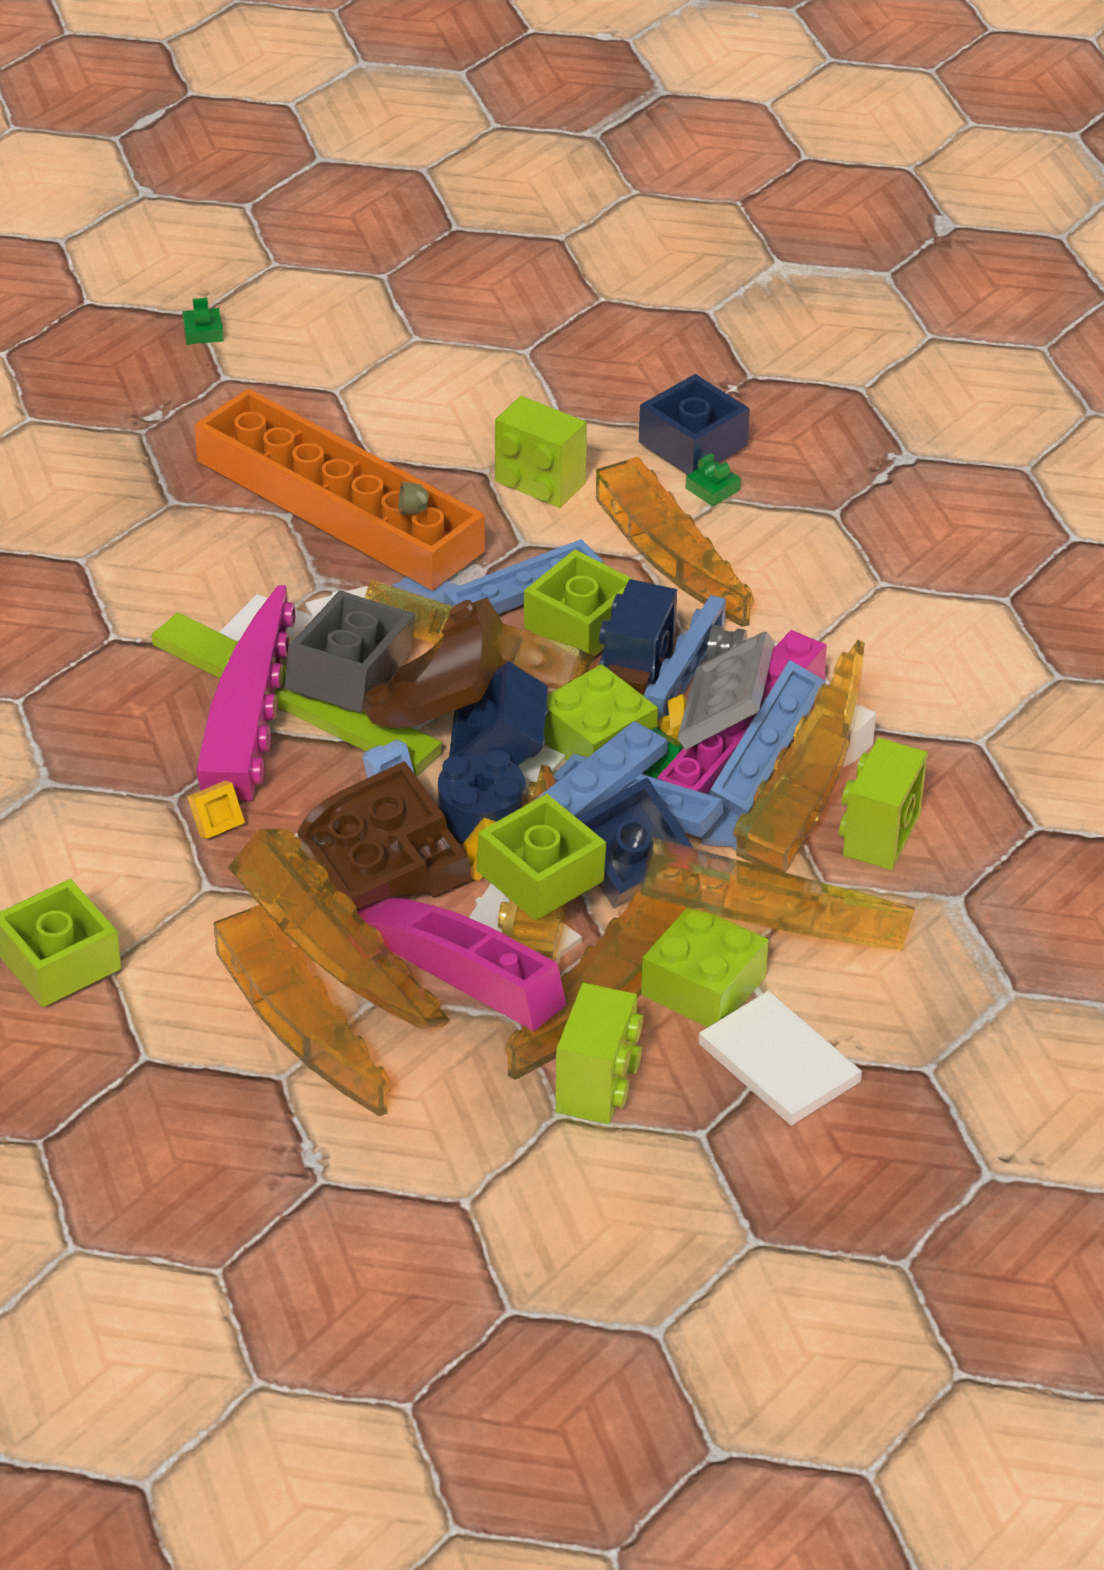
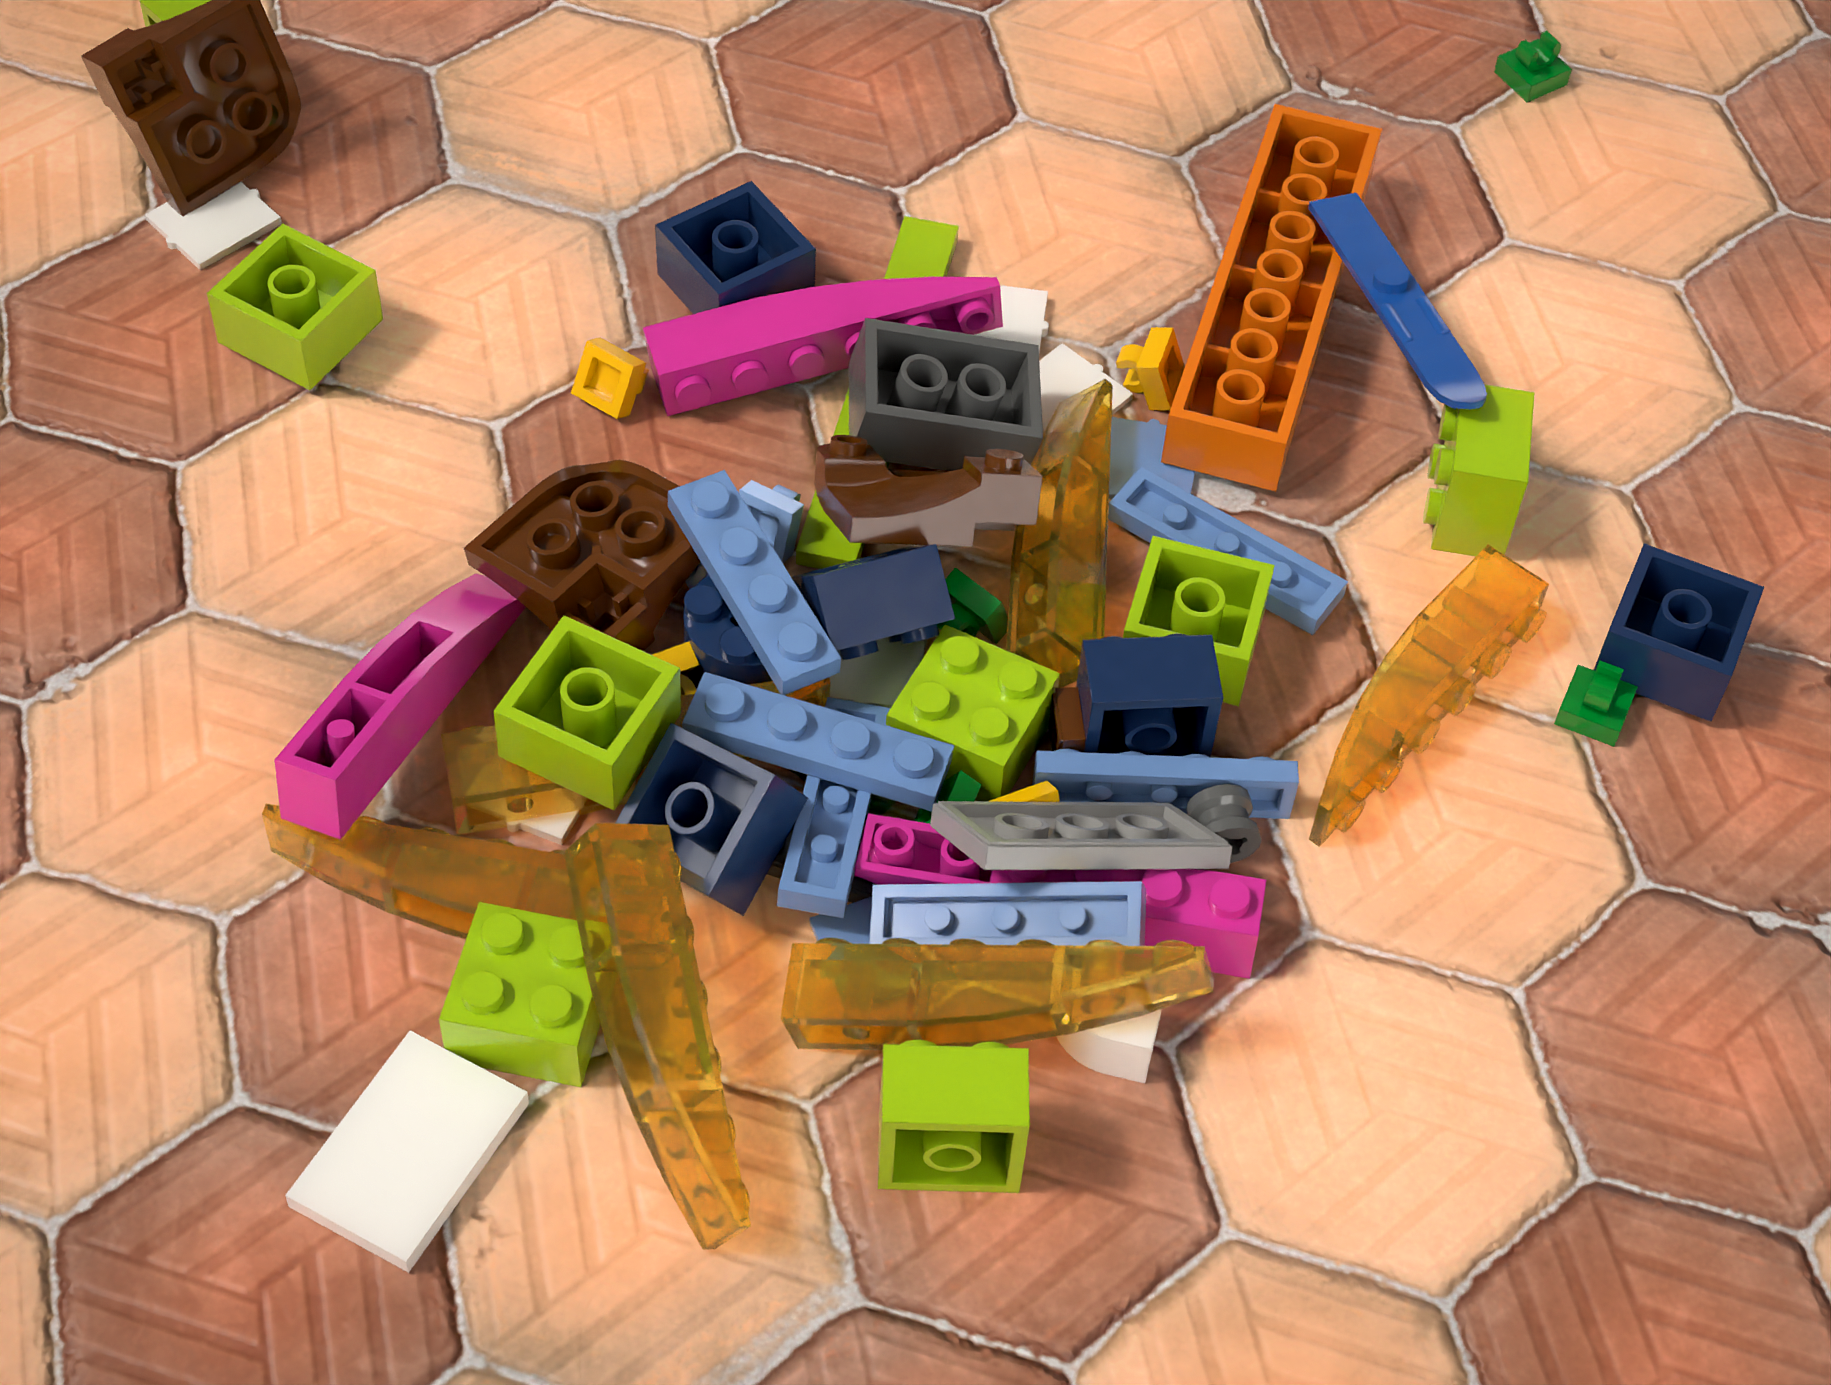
camera: 65 degrees right, 10 degrees up
clear yellow slope [213,903,391,1117] -> none
clear yellow slope [228,828,450,1029] -> none
olive hinge [398,482,429,515] -> none
lime brick [555,982,643,1125] -> none
none -> dark blue brick [655,181,816,314]
none -> medium blue plate [668,470,841,695]
none -> yellow tile [1116,327,1185,410]
none -> blue piece [1308,193,1487,409]

